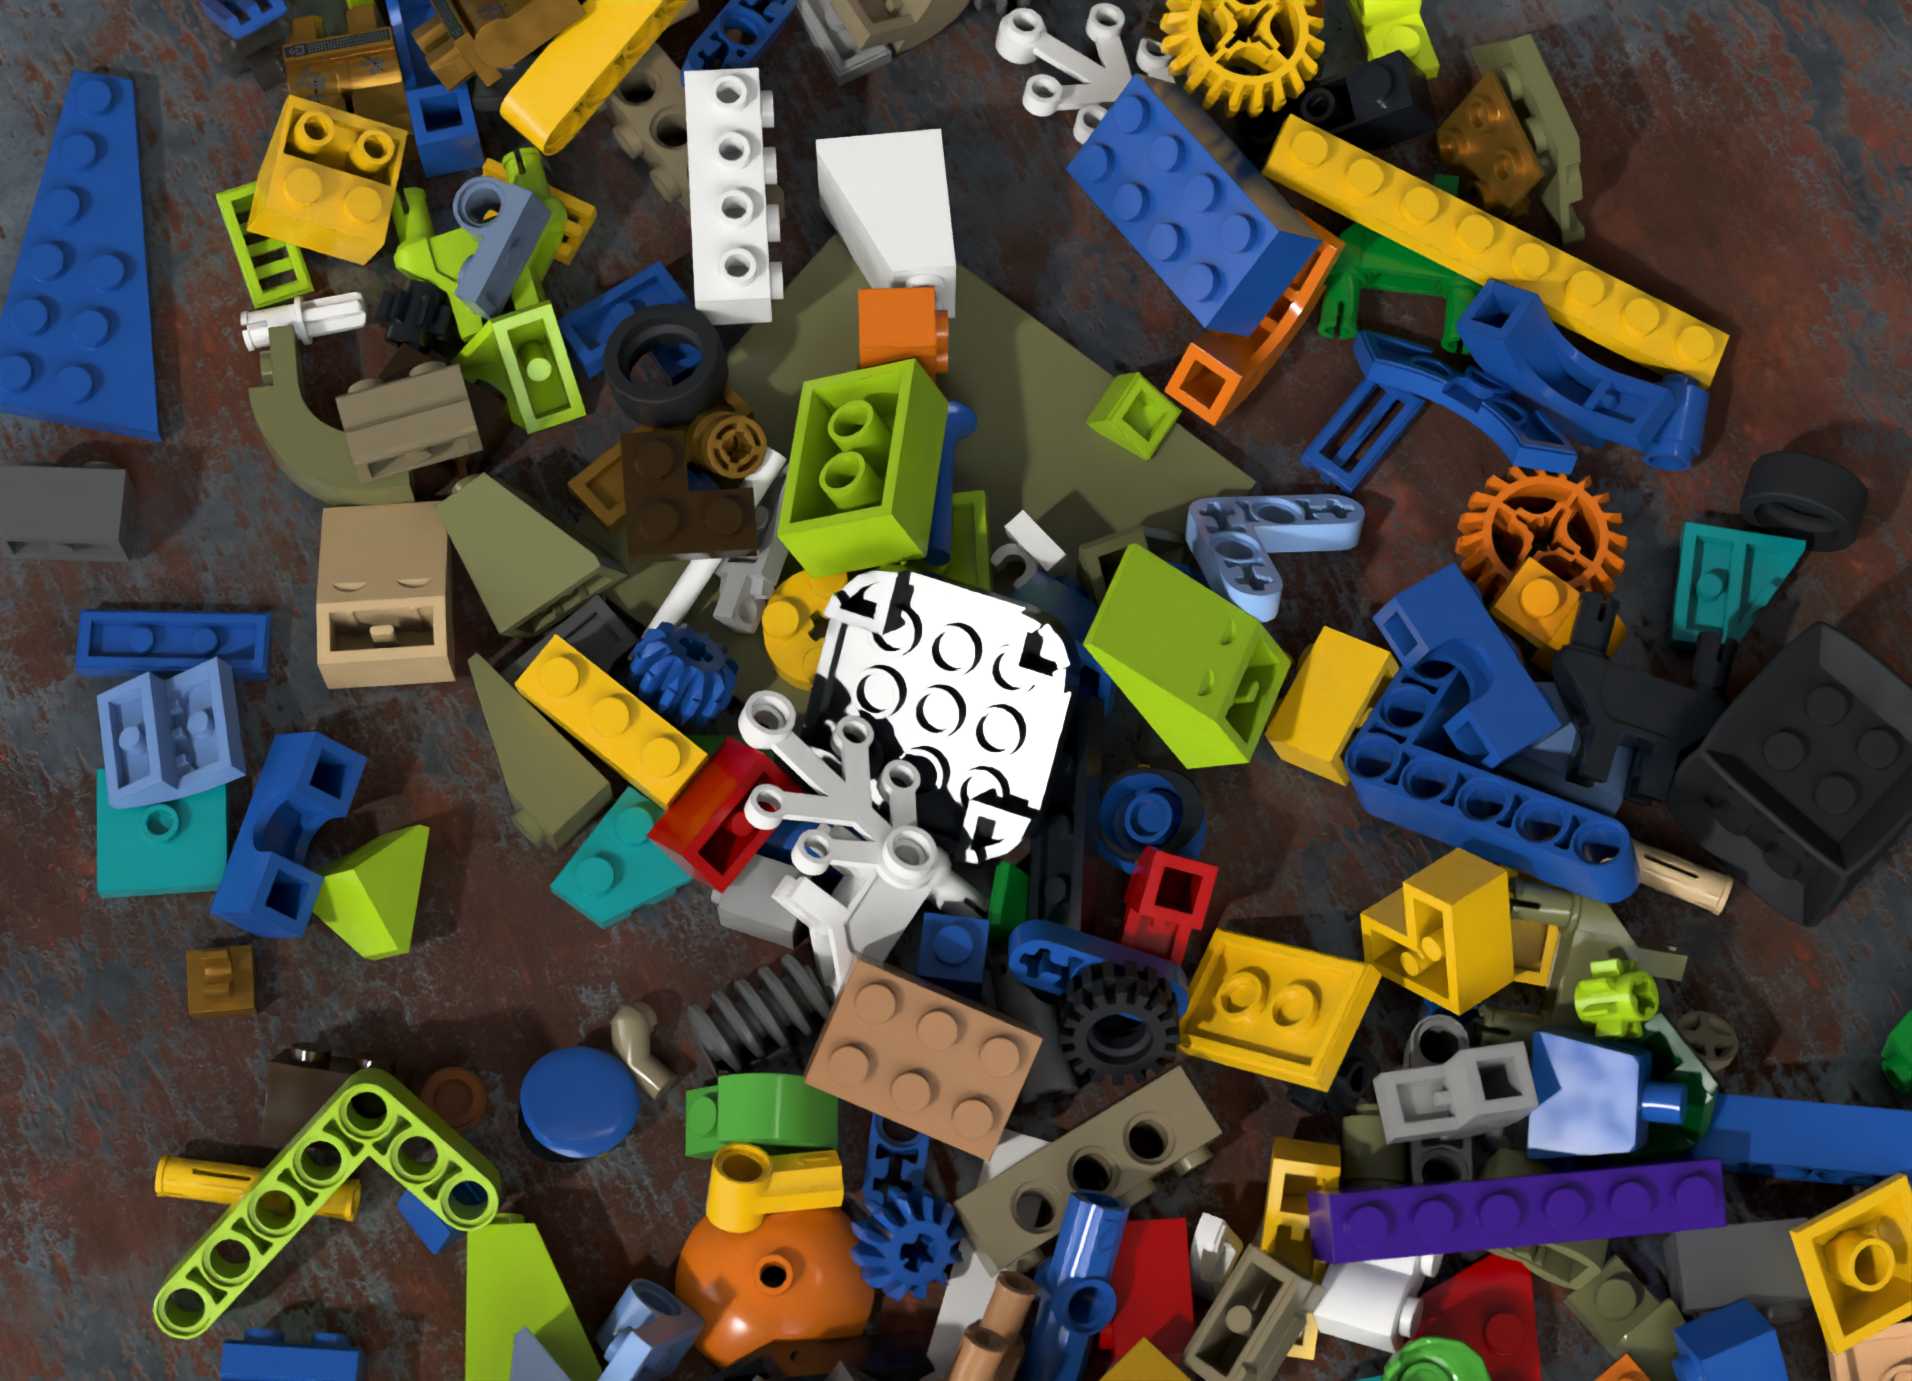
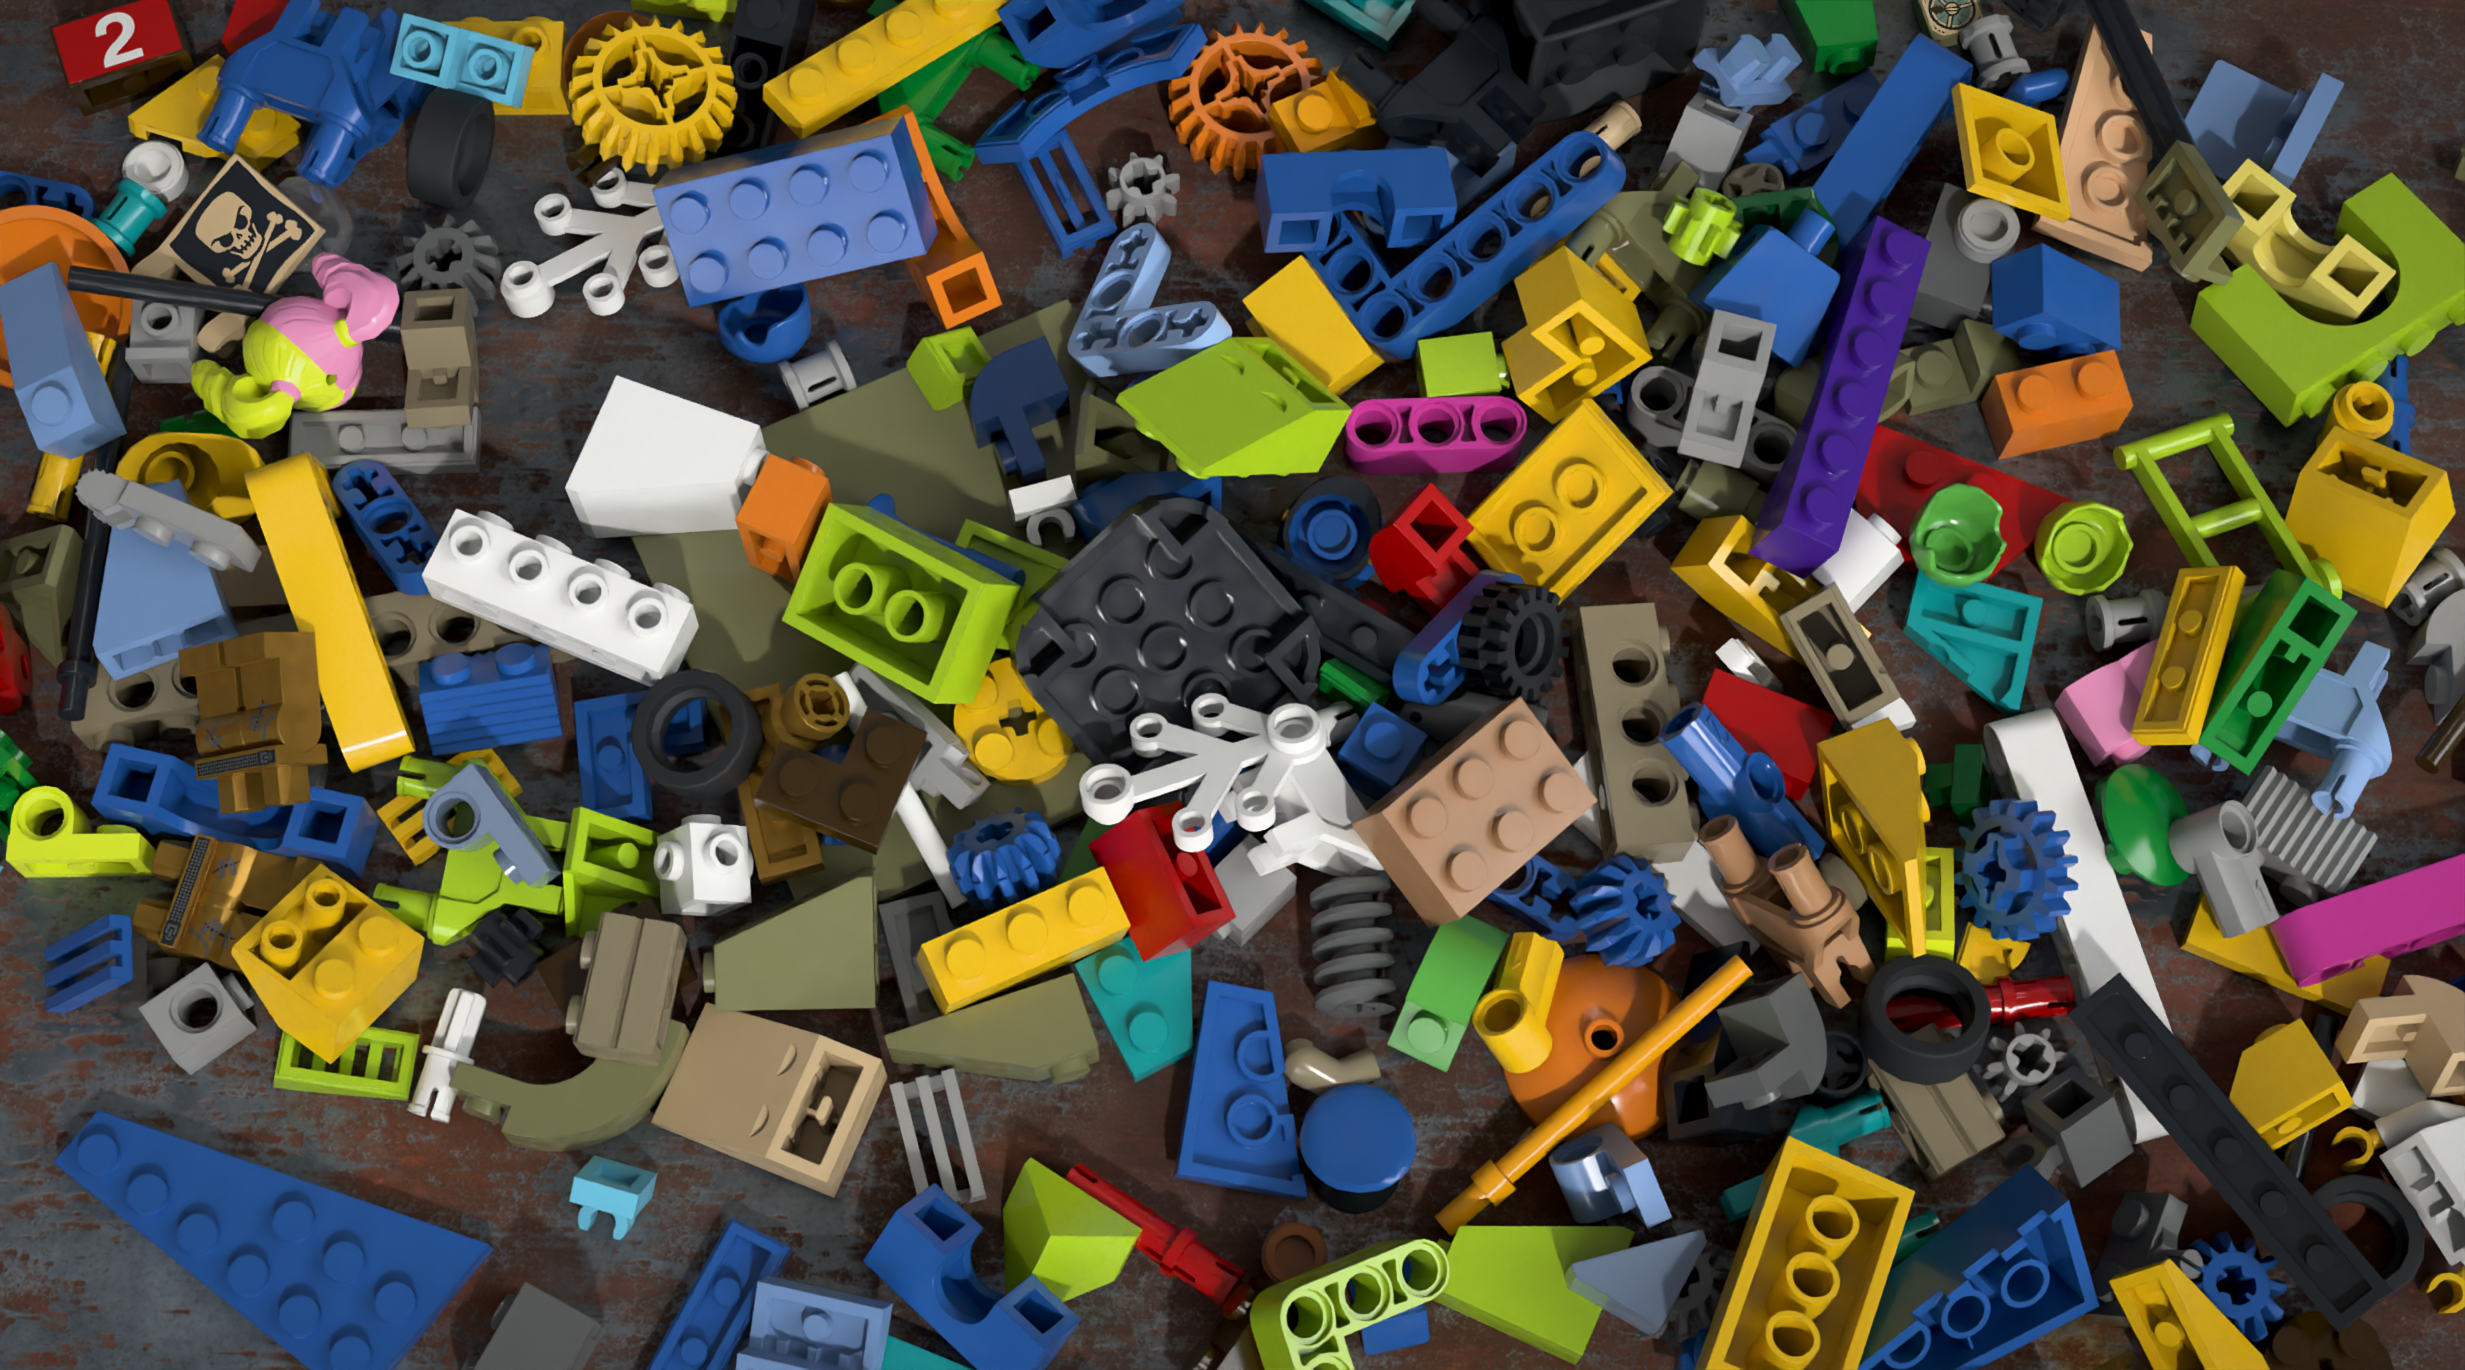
camera: 65 degrees left, 0 degrees up
none -> light grey brick [138,962,257,1075]
none -> blue brick [419,643,563,757]
none -> medium azure tile [569,1155,658,1240]
none -> white brick [654,814,753,917]
none -> blue hair [717,283,811,364]
none -> light grey bush [777,338,857,412]
none -> light grey tile [890,1068,987,1206]
none -> dark blue brick [970,336,1070,487]
none -> red pin [1065,1161,1246,1308]
none -> light grey gear [1106,152,1180,229]
none -> blue wing [1173,980,1307,1202]
none -> dark pink beam [1343,396,1527,475]
none -> lime brick [1414,331,1510,398]
none -> light orange bar [1435,955,1754,1236]
none -> light grey brick [1659,91,1754,194]
none -> medium blue hips [1692,34,1802,112]
none -> blue hinge [1742,69,1881,182]
none -> light grey tile [1953,198,2020,263]

